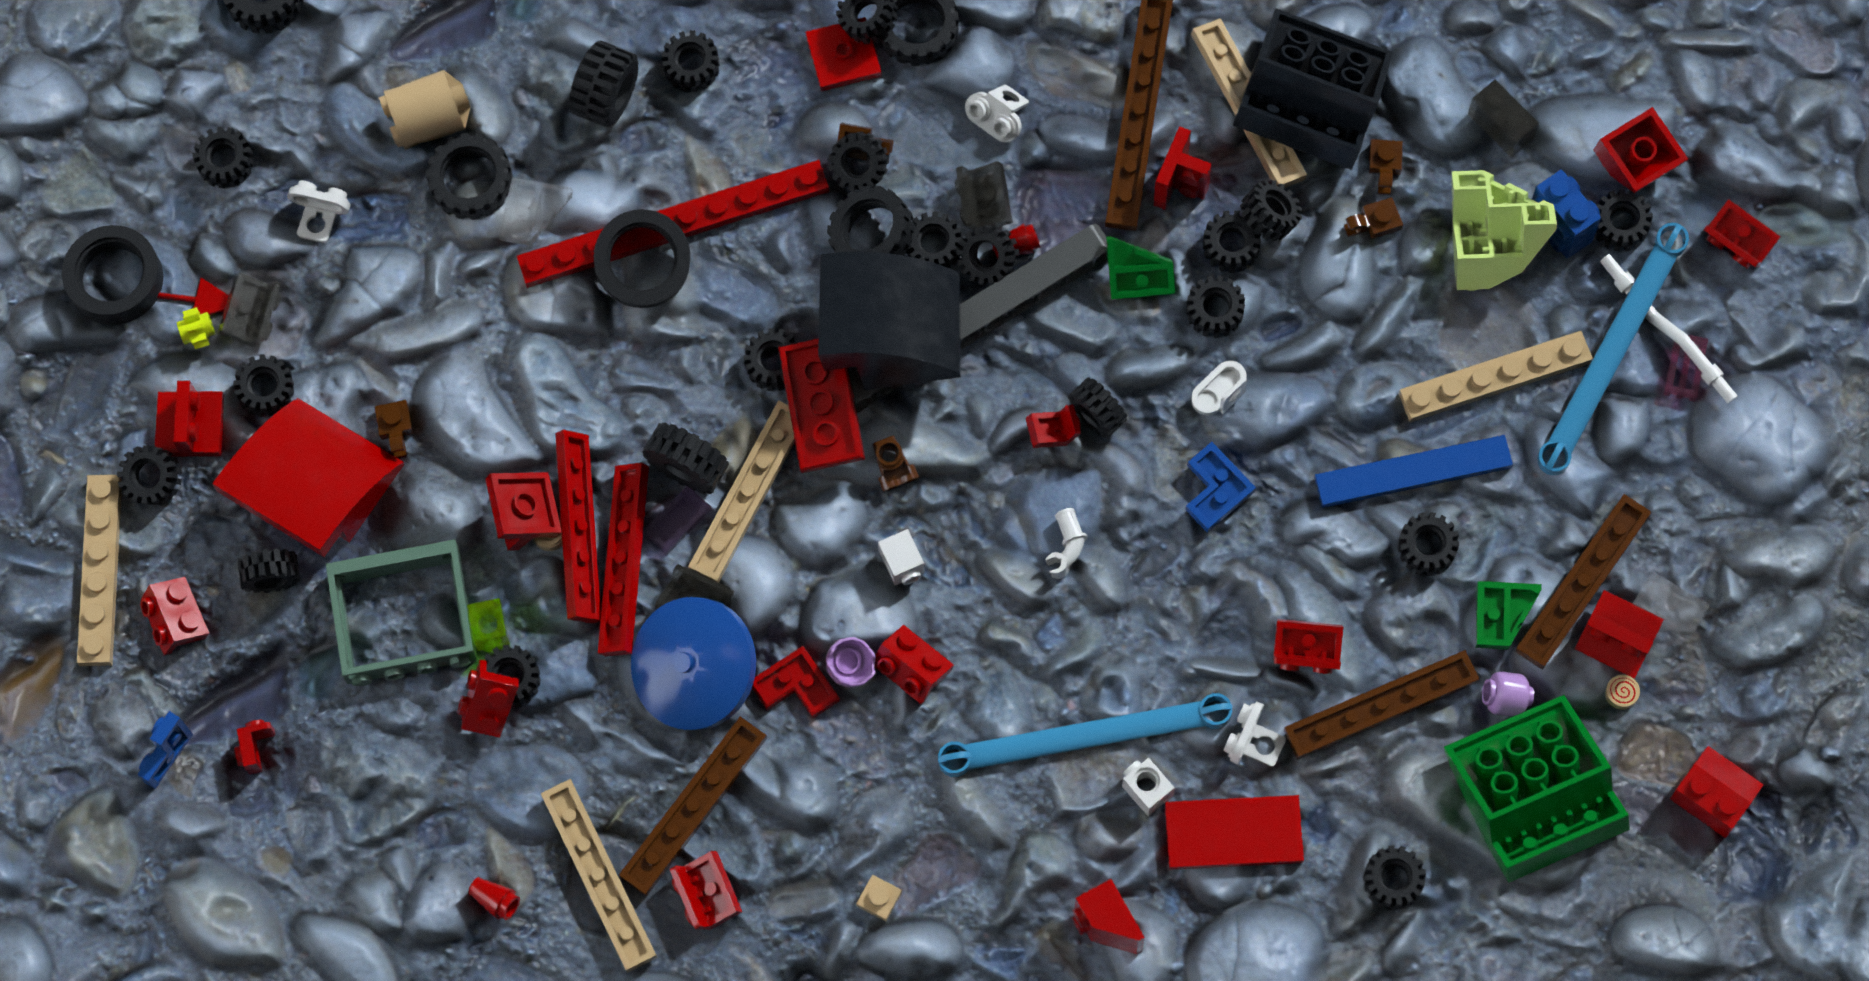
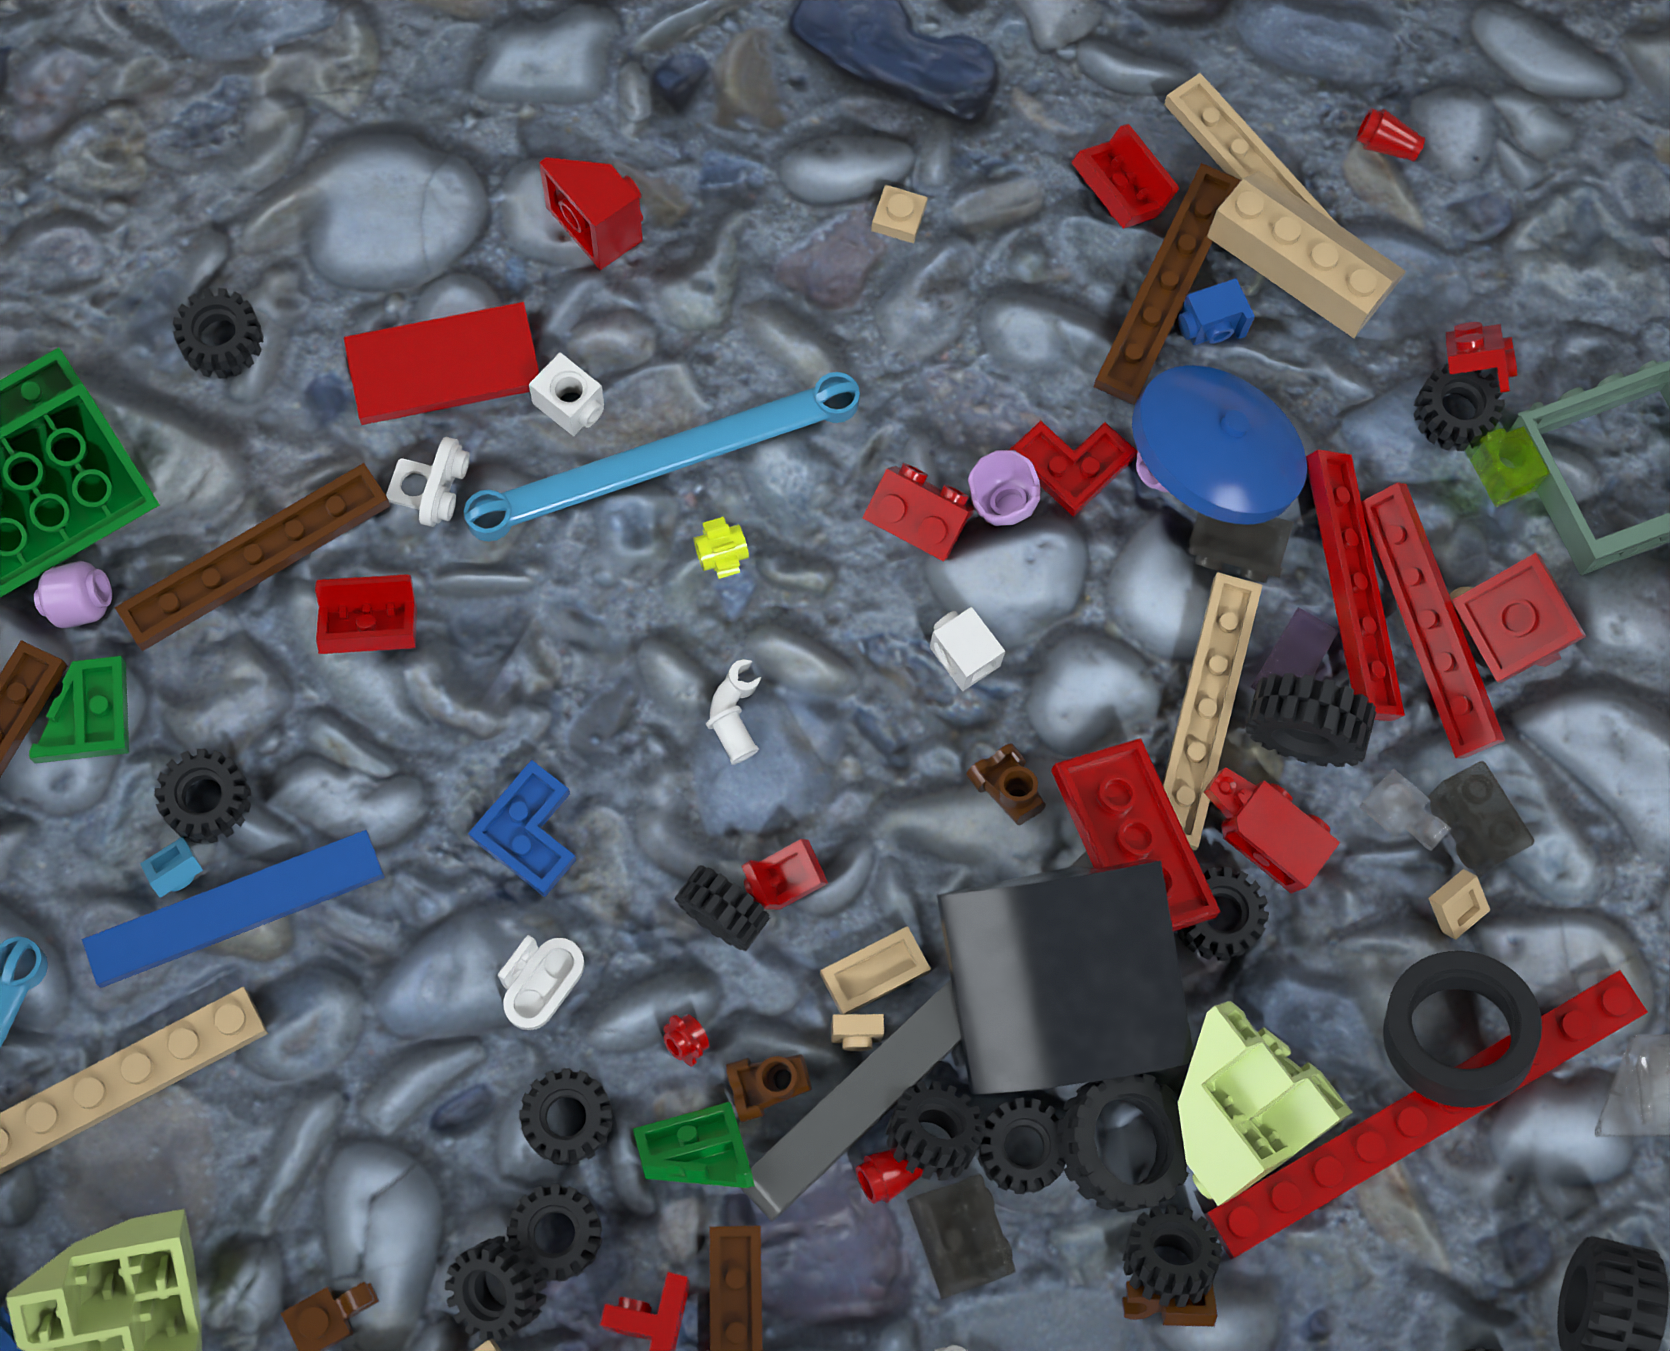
camera: 160 degrees right, 0 degrees up
none -> dark azure plate [140,836,203,898]
none -> red plate [663,1014,709,1067]
none -> neon yellow gear [693,516,749,579]
none -> reddish brown plate [726,1054,812,1122]
none -> tan tile [820,926,931,1015]
none -> tan plate [831,1014,884,1051]
none -> blue brick [1178,278,1255,346]
none -> yellowish green brick [1178,1001,1353,1206]
none -> red hinge [1203,767,1340,893]
none -> tan slope [1207,171,1406,338]
none -> clear plate [1359,768,1450,851]
none -> clear smoke bracket [1427,761,1535,879]
none -> tan plate [1428,869,1490,940]

